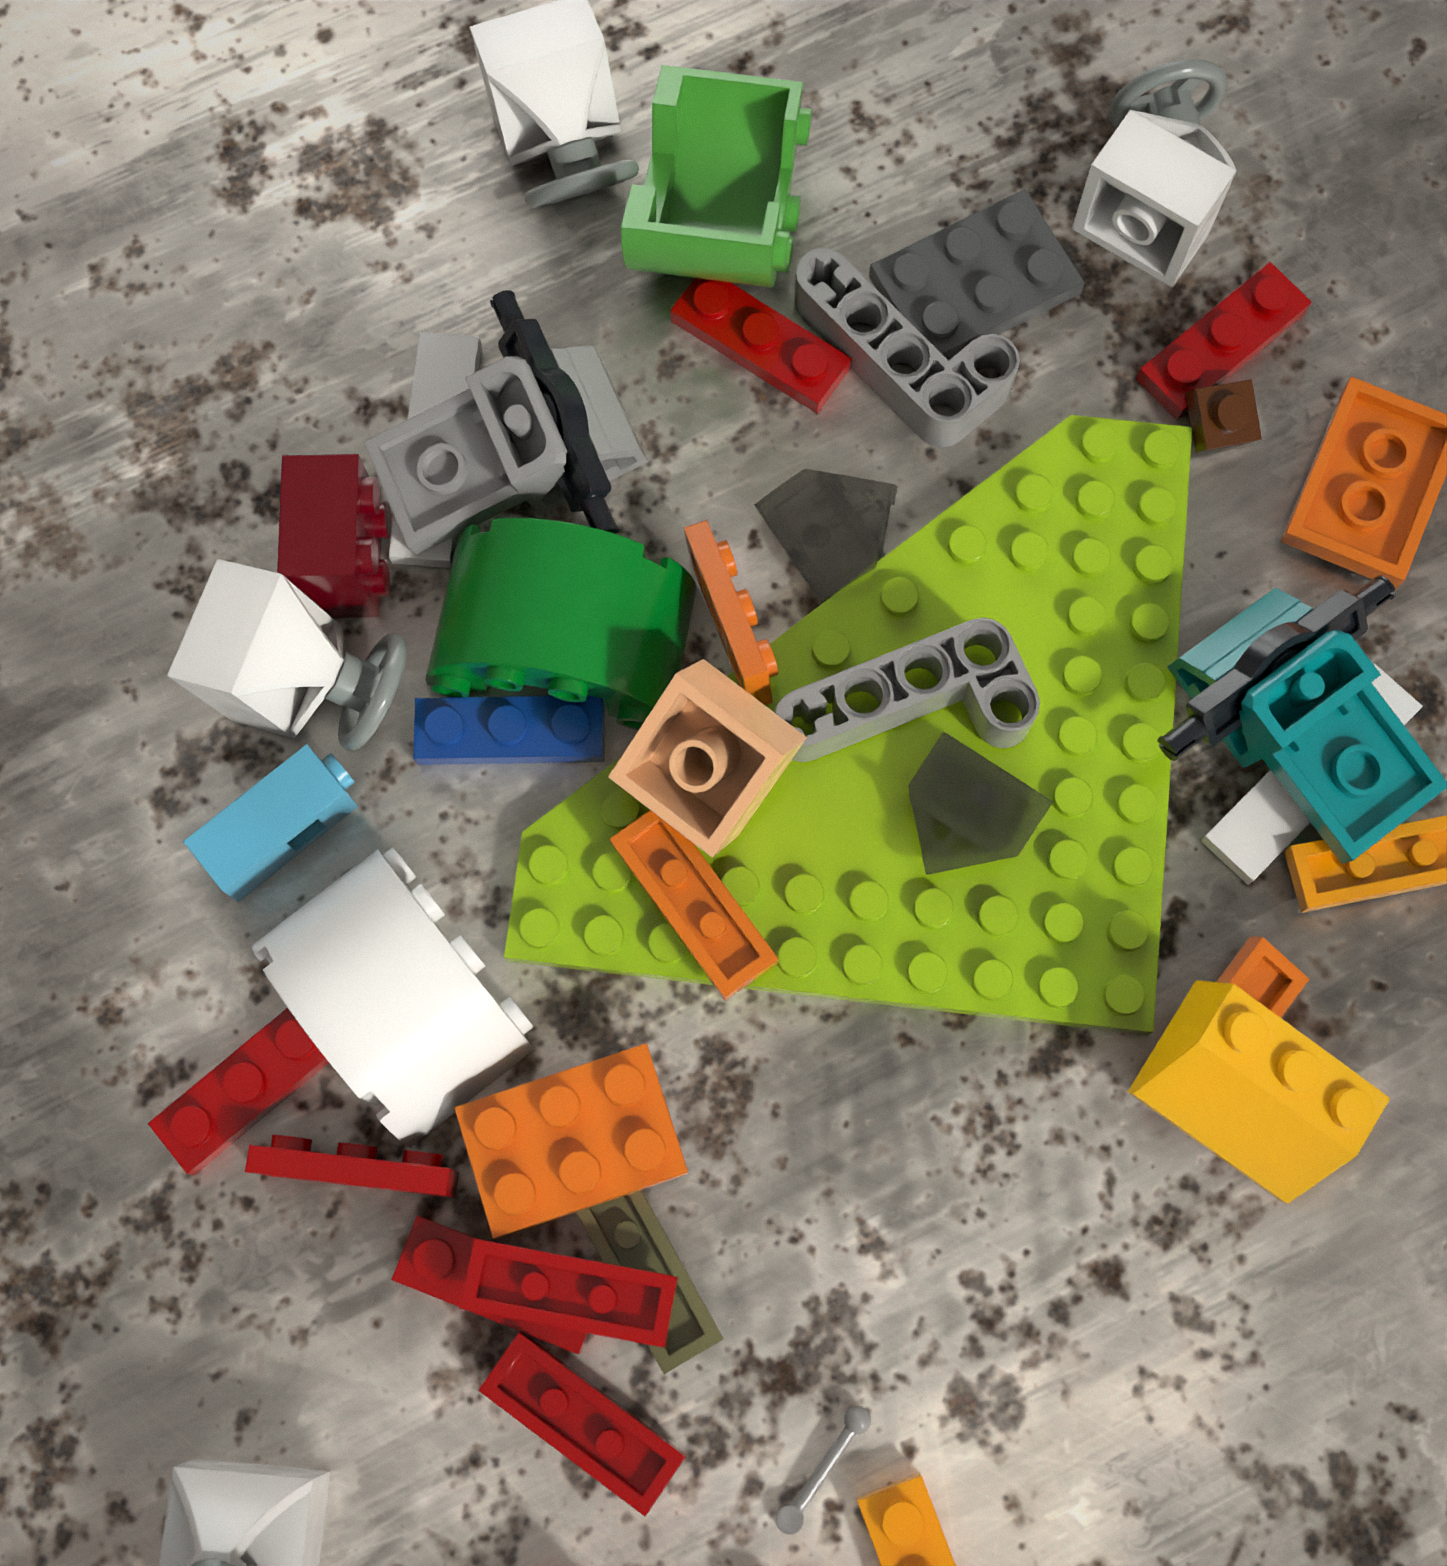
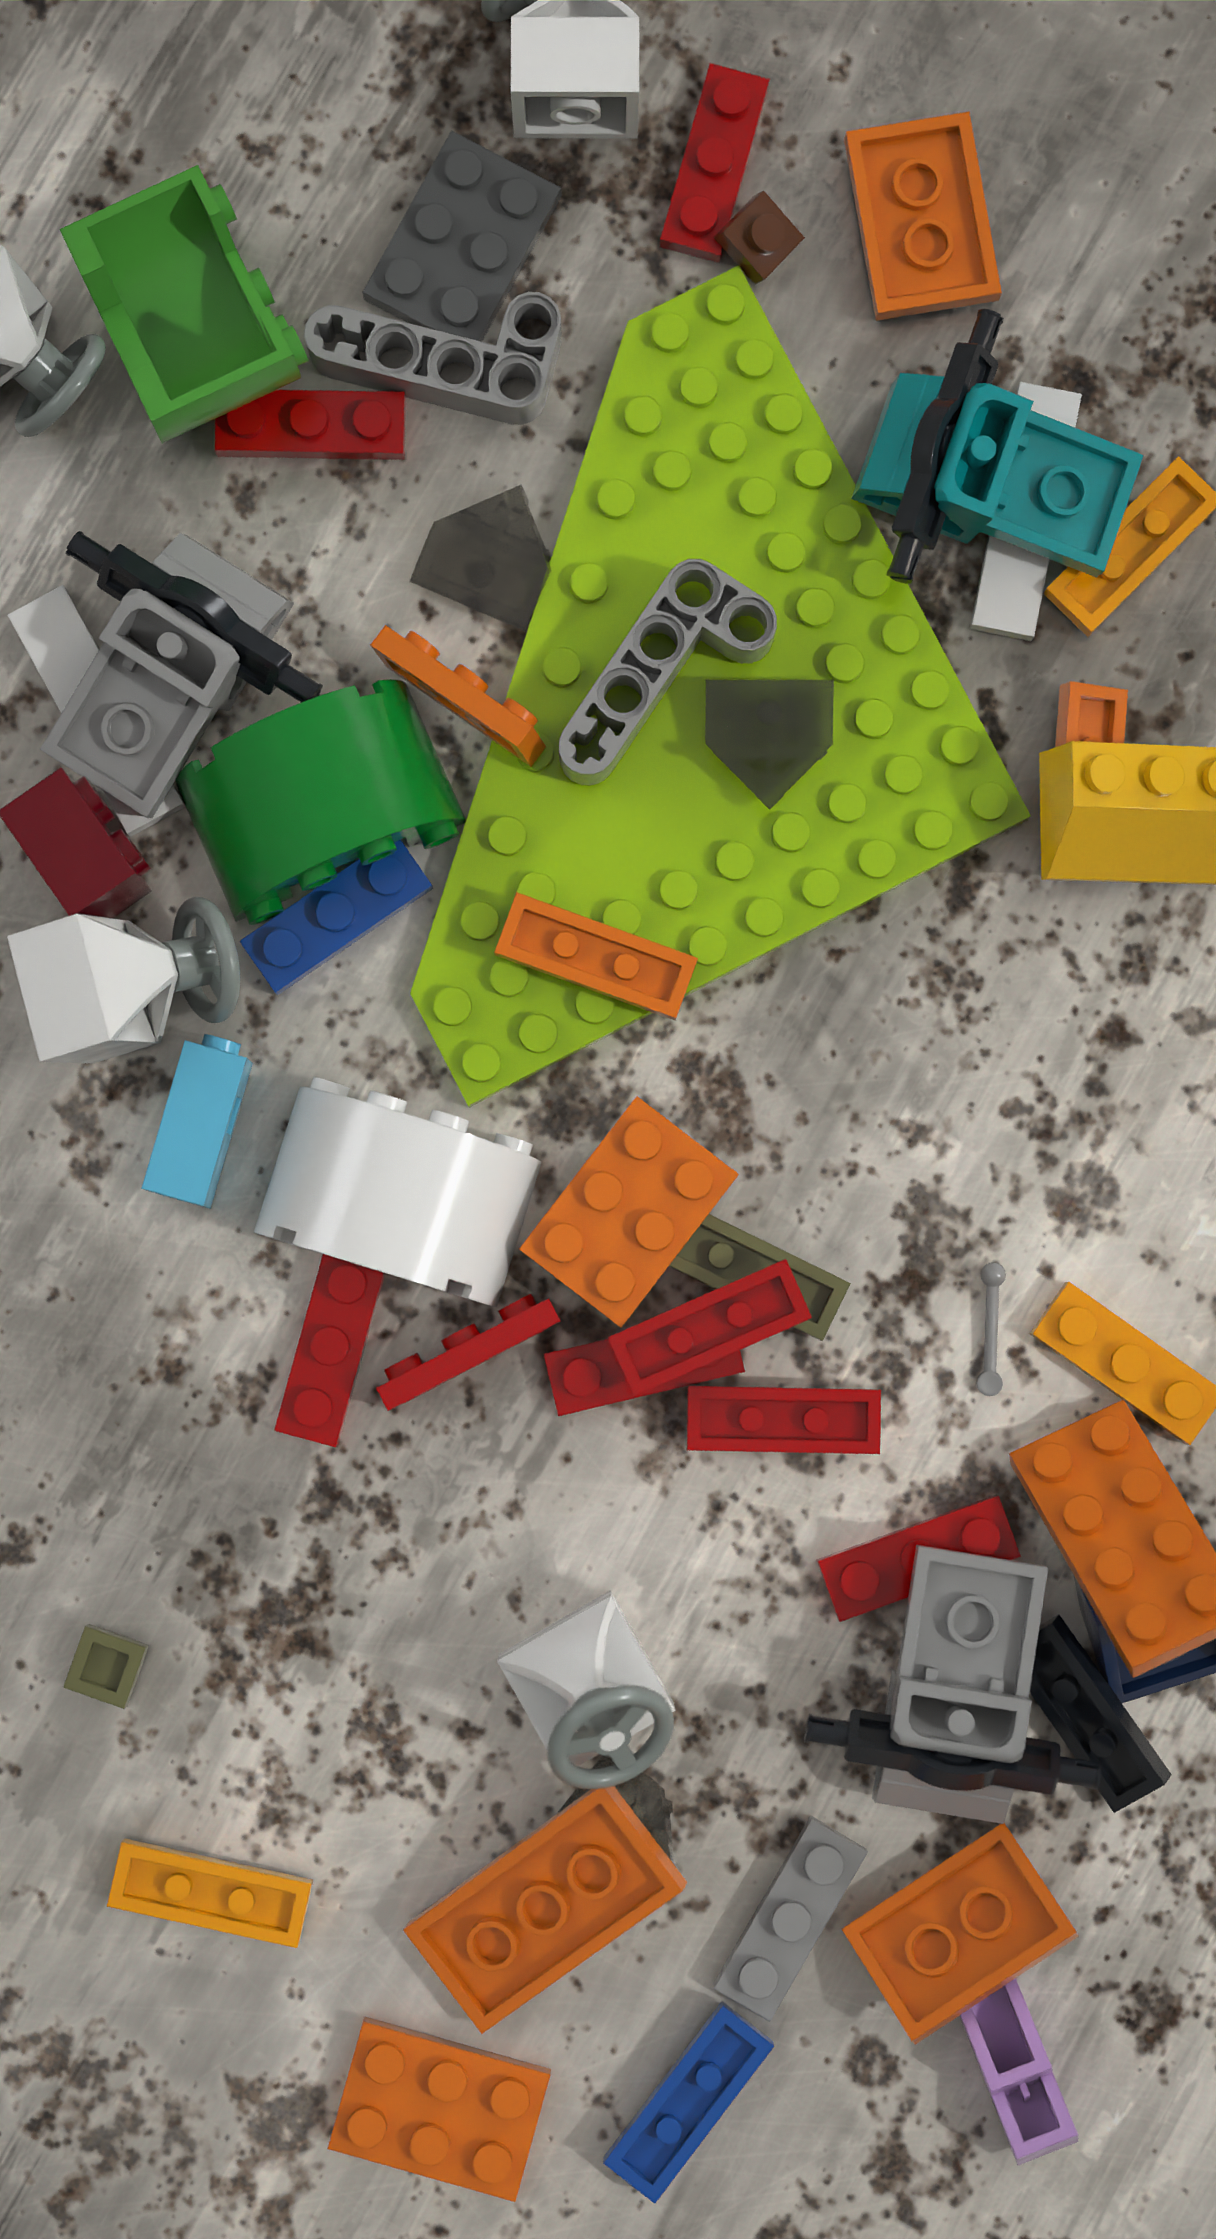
camera: 40 degrees left, 10 degrees up
light nougat brick [608,659,807,857] -> none

